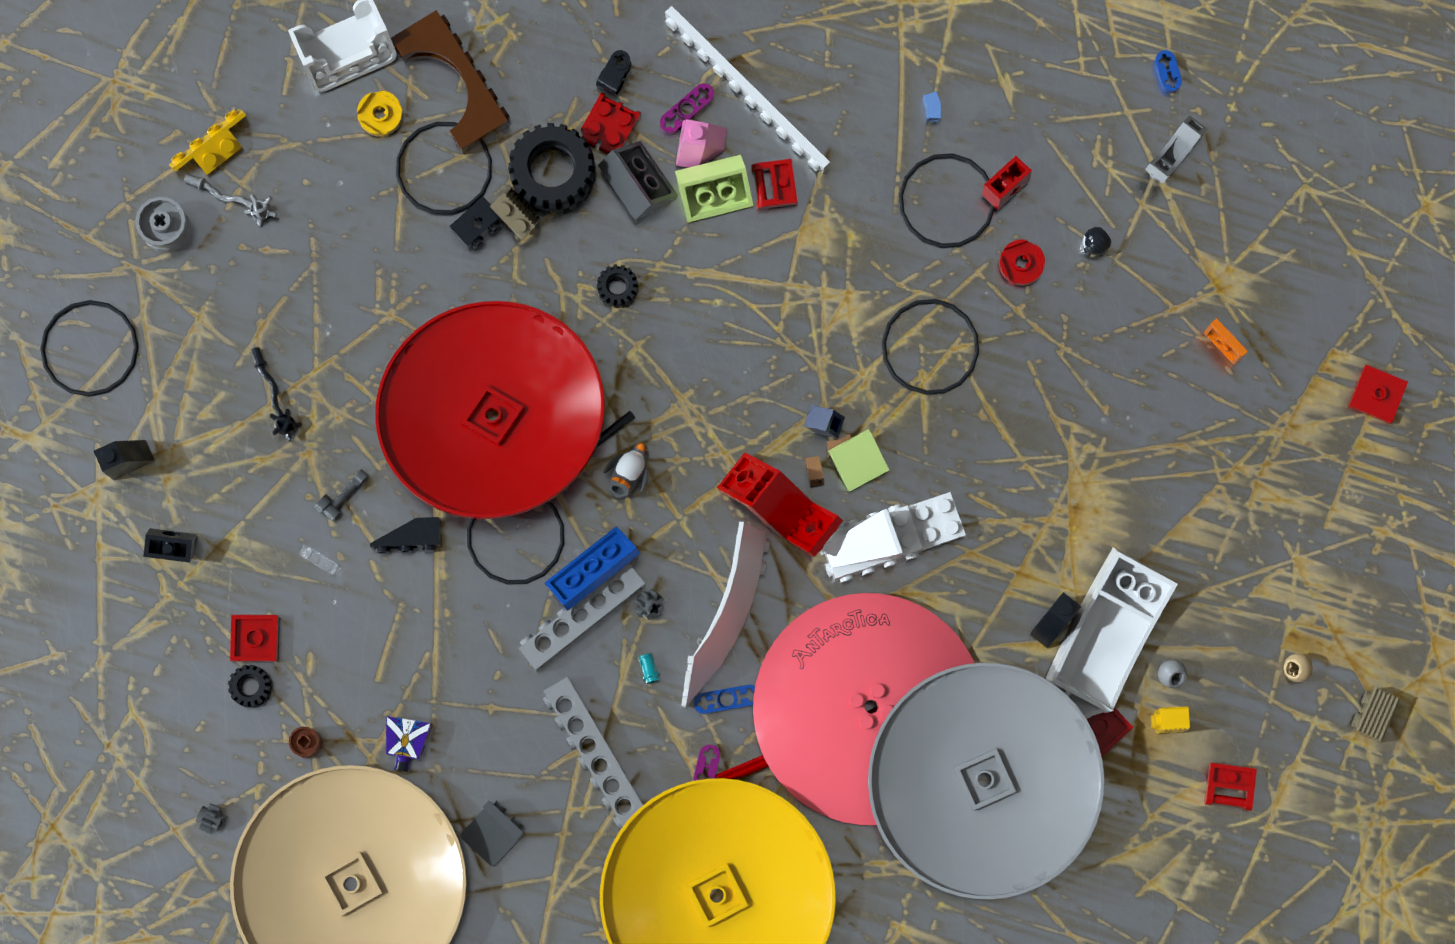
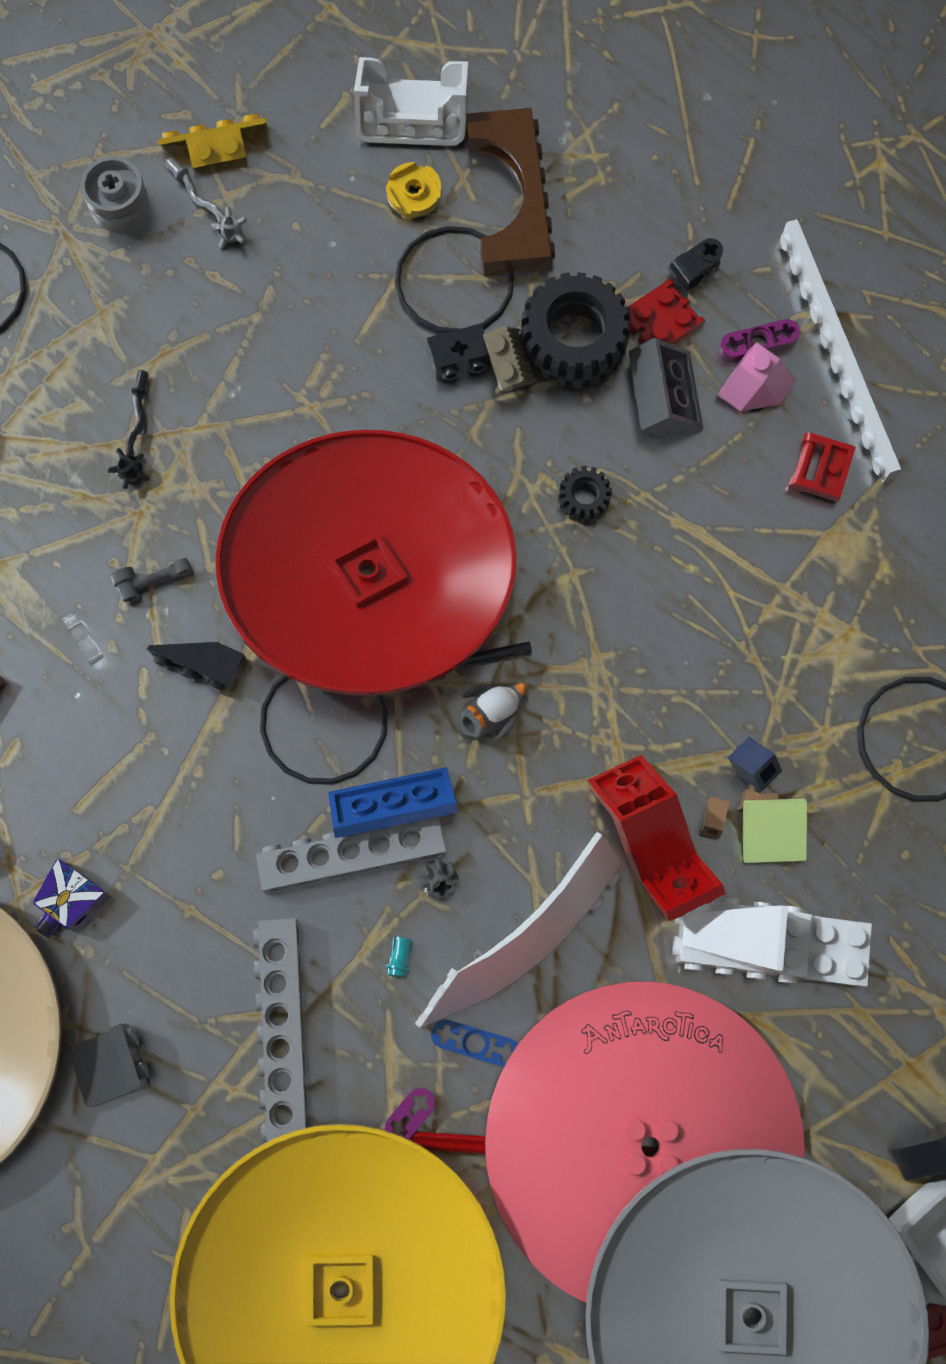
camera: 25 degrees right, 5 degrees down
yellowish green slope [675,155,753,222] -> none

